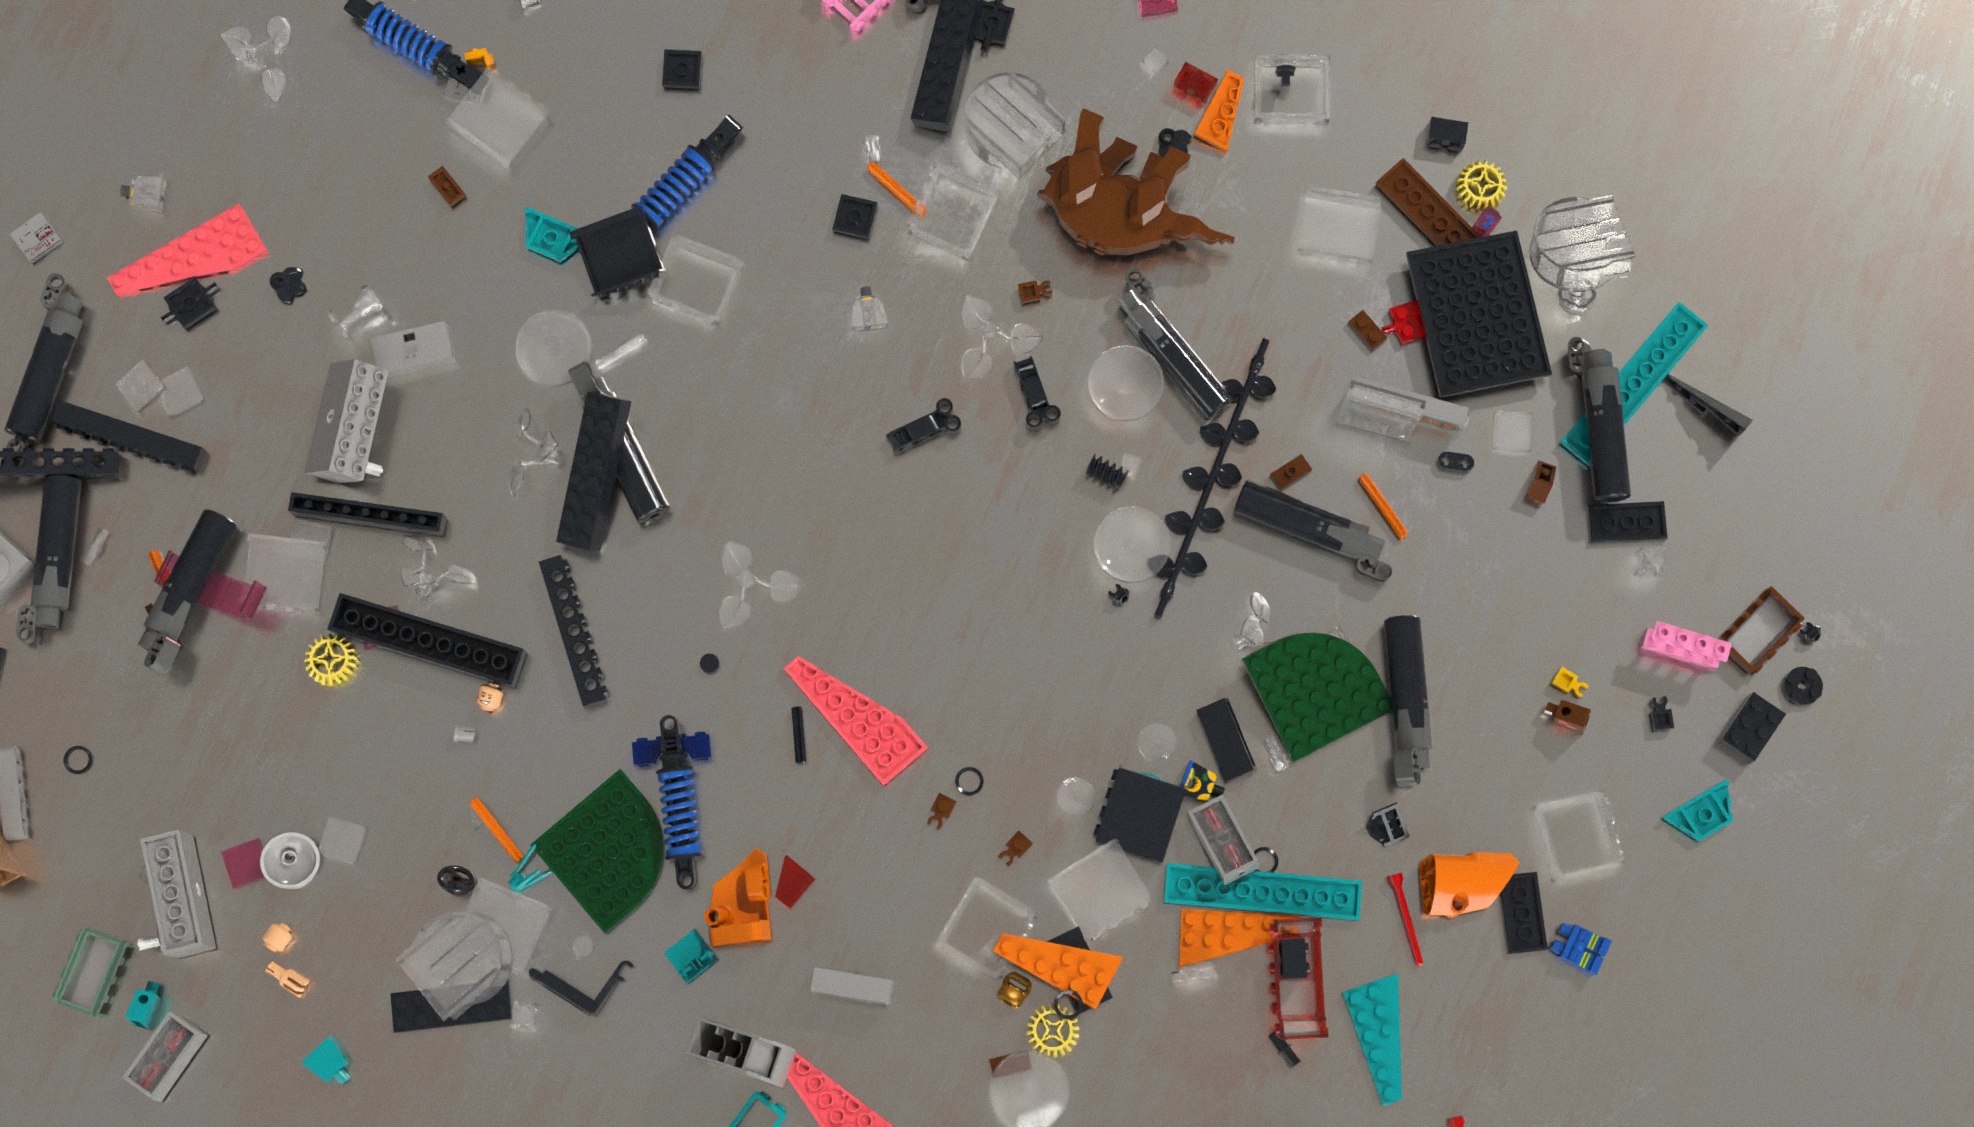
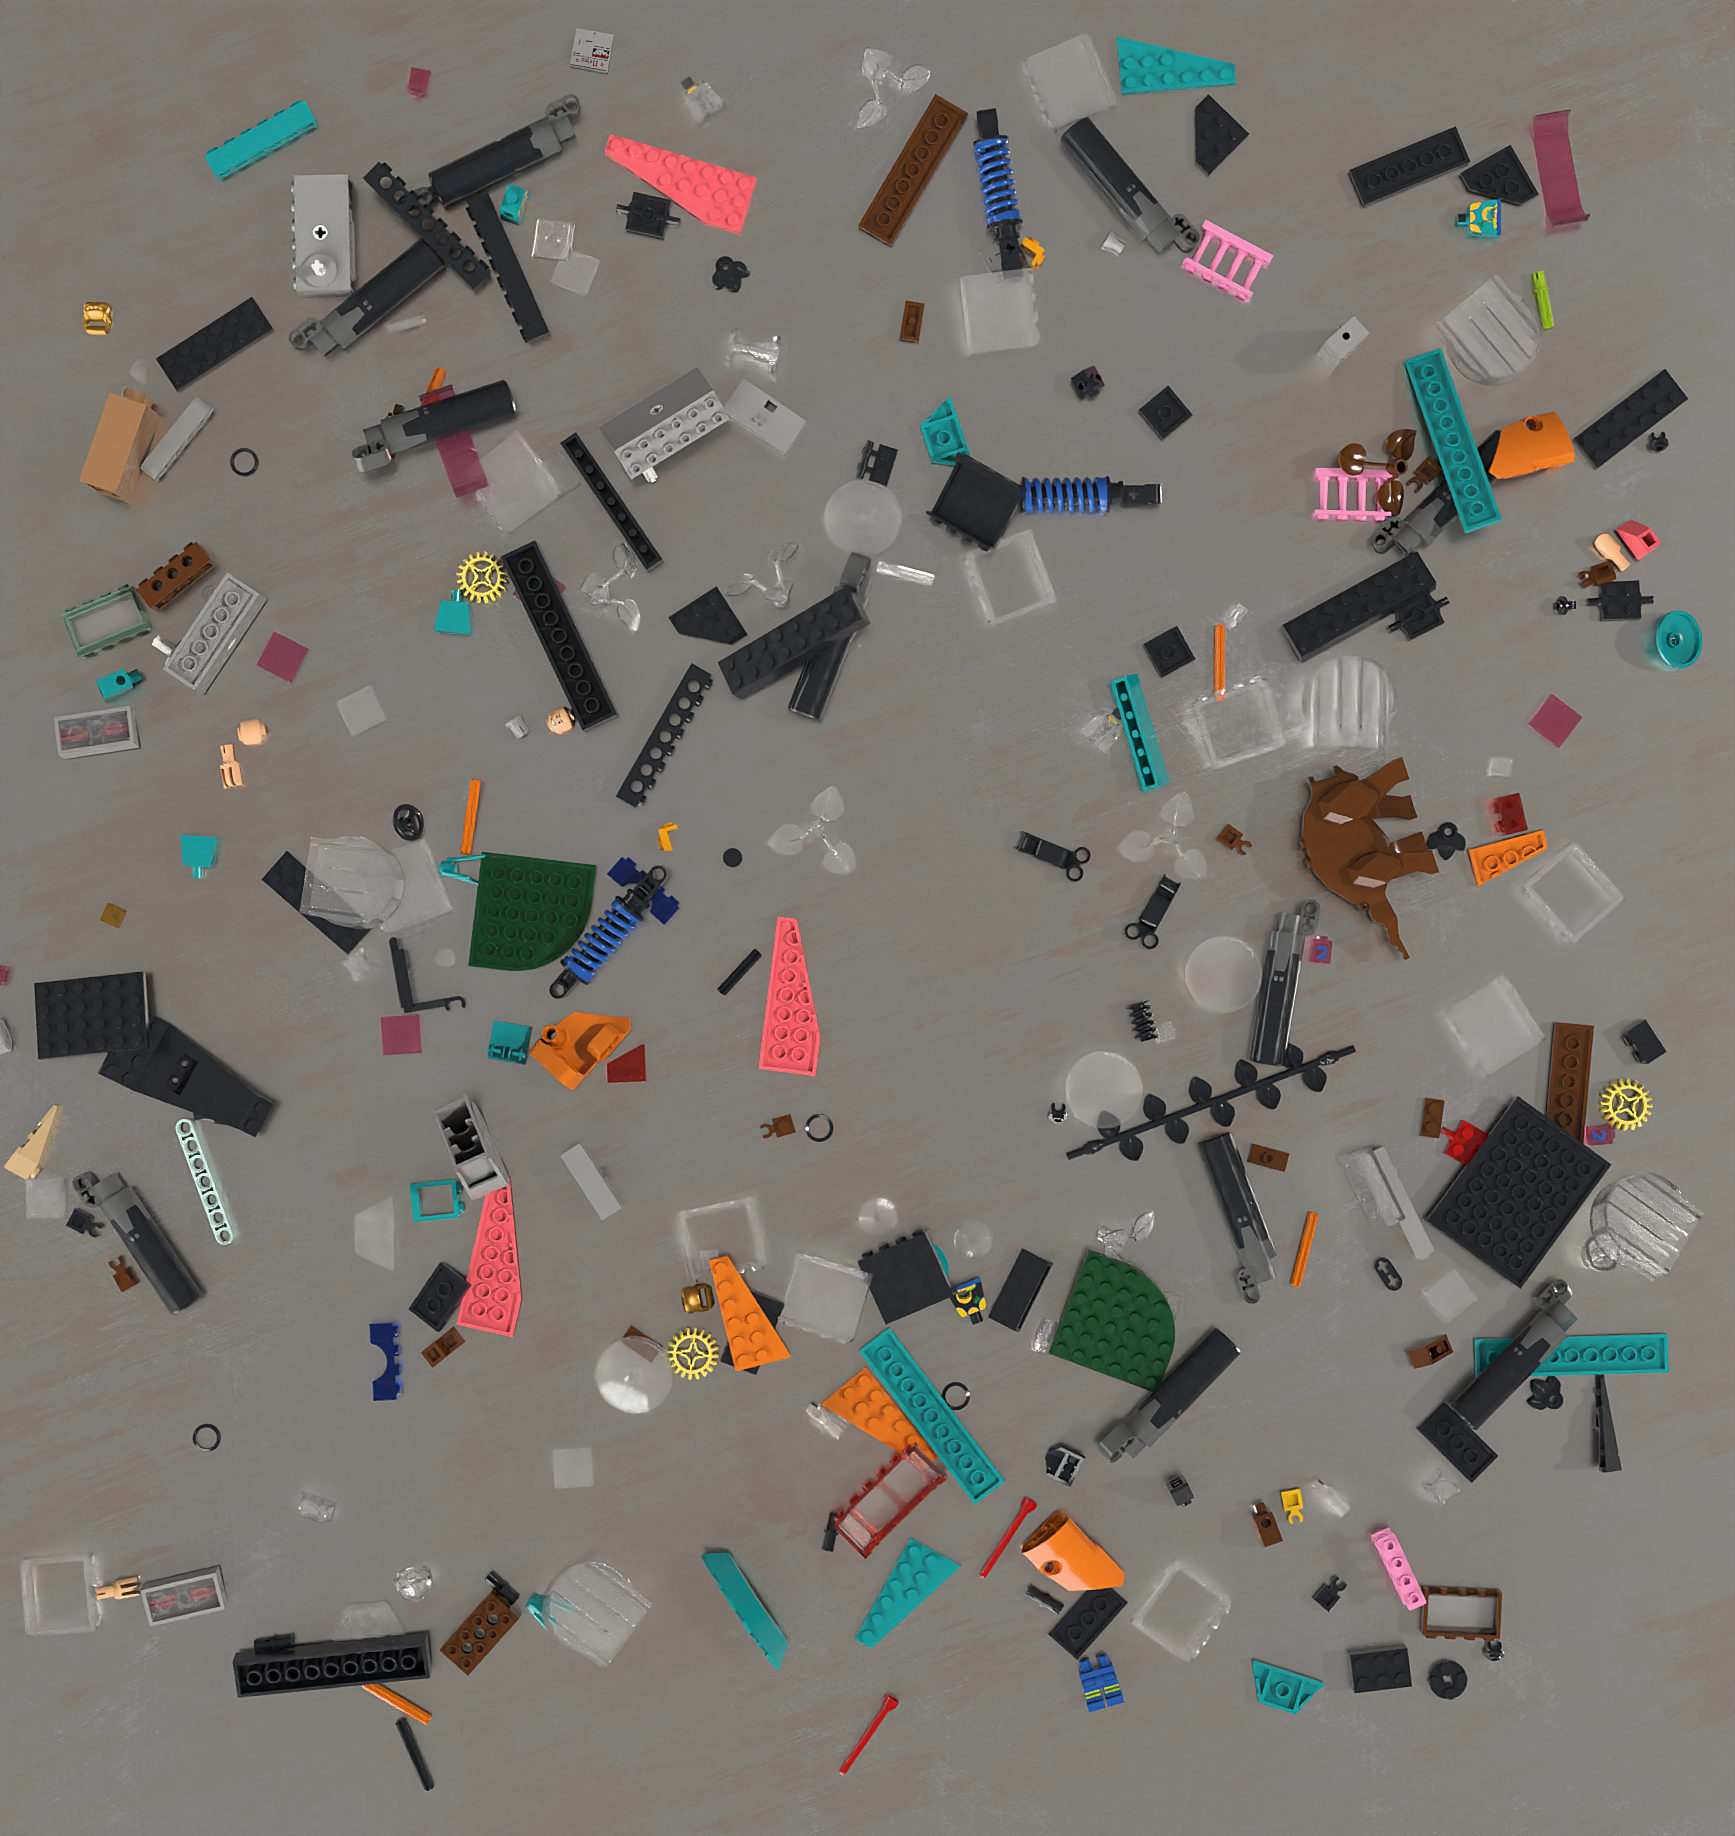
camera: 50 degrees right, 10 degrees up
light grey dish [260,831,320,889] -> none
reddish brown plate [998,830,1033,867] -> none
black piece [1054,990,1083,1019] -> none
clear brick [1188,795,1259,885] -> none
black brick [1275,65,1296,87] -> none
black brick [1278,938,1310,979] -> none
none -> reddish brown brick [136,542,217,611]
none -> clear pink tile [381,1014,422,1055]
none -> teal torso [434,590,472,635]
none -> teal torso [500,184,531,225]
none -> light orange bracket [657,822,678,852]
none -> black plate [668,586,748,645]
none -> black plate [856,440,898,487]
none -> reddish brown plate [858,94,968,246]
none -> black pin [1025,1585,1064,1615]
none -> black brick [1071,366,1105,398]
none -> teal brick [1110,674,1170,791]
none -> black slope [1165,1475,1194,1507]
none -> clear pink brick [1309,935,1333,964]
none -> clear torso [1311,1479,1353,1520]
none -> black plate [1527,1376,1564,1410]

